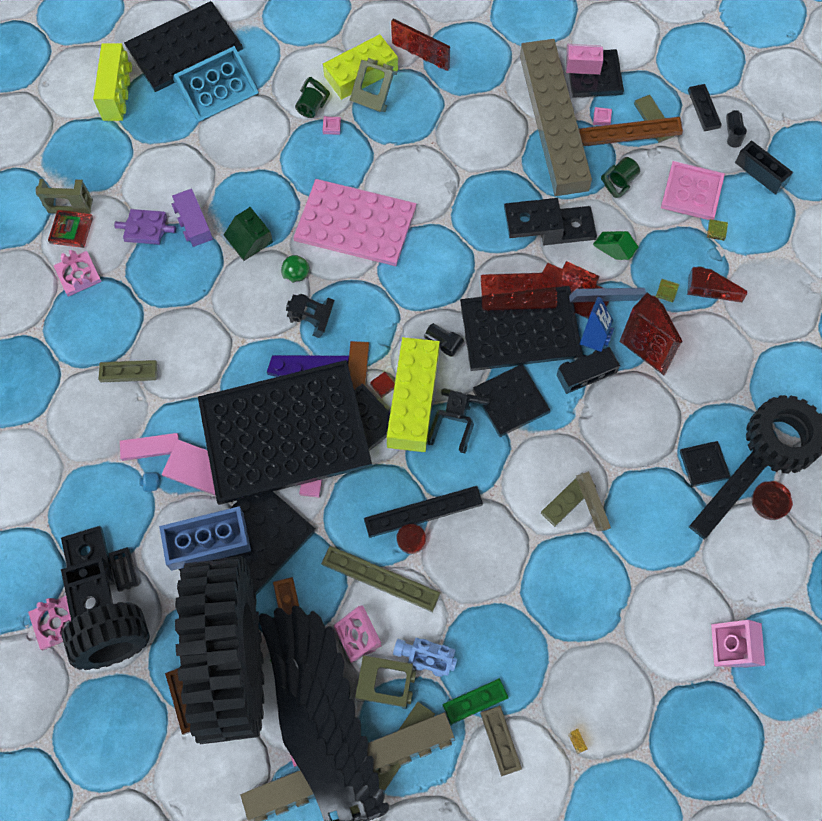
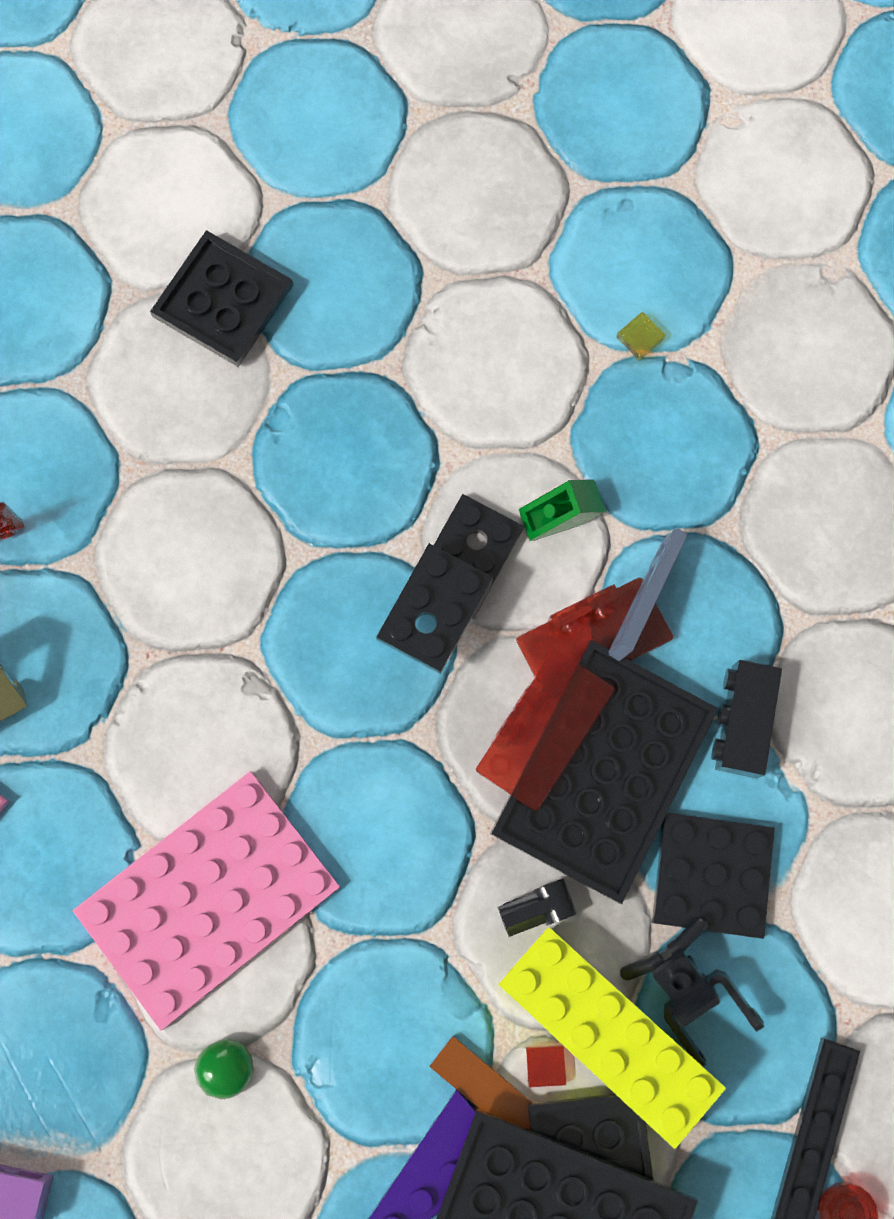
camera: 60 degrees left, 10 degrees up
dark green slope [224,207,273,261] -> none
black tile [286,294,335,338] -> none
dark tan brick [520,39,592,196] -> none
bright pink slope [566,44,603,74] -> none
dark orange tile [579,117,683,146] -> none
blue slope [580,297,614,352] -> none
bright pink tile [593,107,612,126] -> none
dark green piece [601,157,640,198] -> none
clear red slope [619,292,683,376] -> none
olive tile [634,95,674,143] -> none
clear yellow tile [655,279,679,302] -> none
bright pink plate [661,161,725,221] -> none
clear red slope [687,267,747,303] -> none
black tile [688,84,722,132] -> none
black piece [726,110,747,148] -> none
black brick [735,140,793,195] -> none

